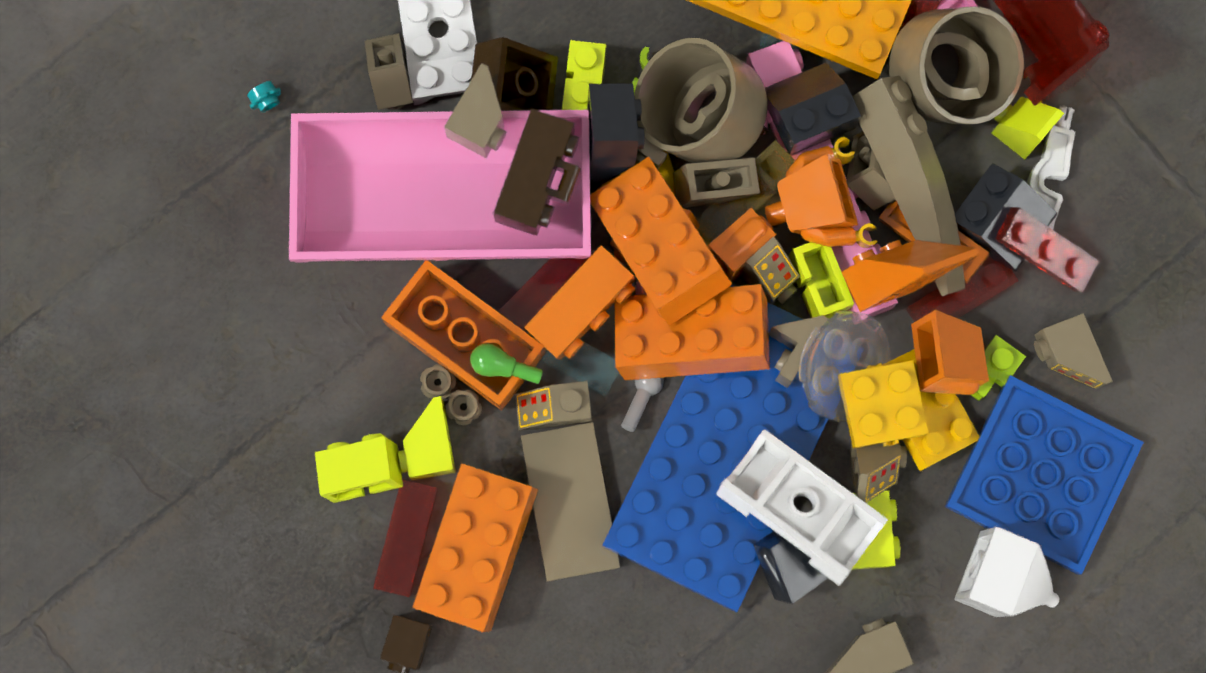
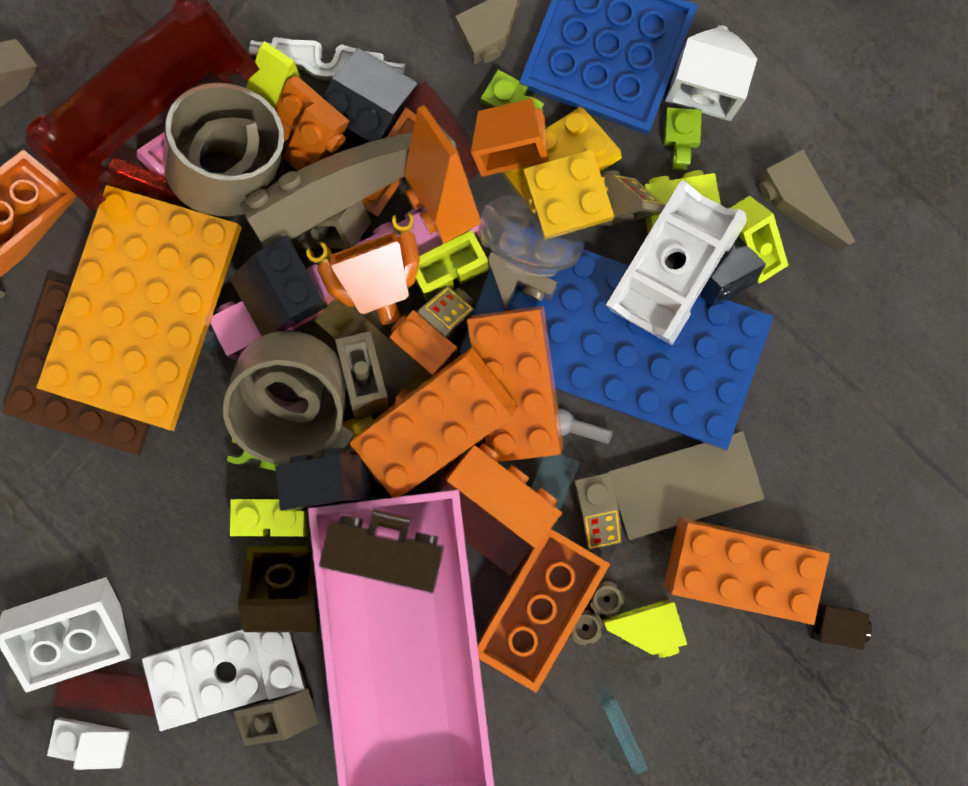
camera: 100 degrees left, 5 degrees up
neon yellow piece [315,434,403,503] -> none
clear red plate [373,479,438,598] -> none
dark tan slope [444,63,506,158] -> none
bright green piece [470,343,543,384] -> none
clear red plate [995,207,1099,293] -> none
none -> orange plate [275,75,349,171]
none -> clear light blue tile [601,696,649,775]
none -> lime plate [663,108,702,171]
none -> neon yellow slope [729,196,788,284]

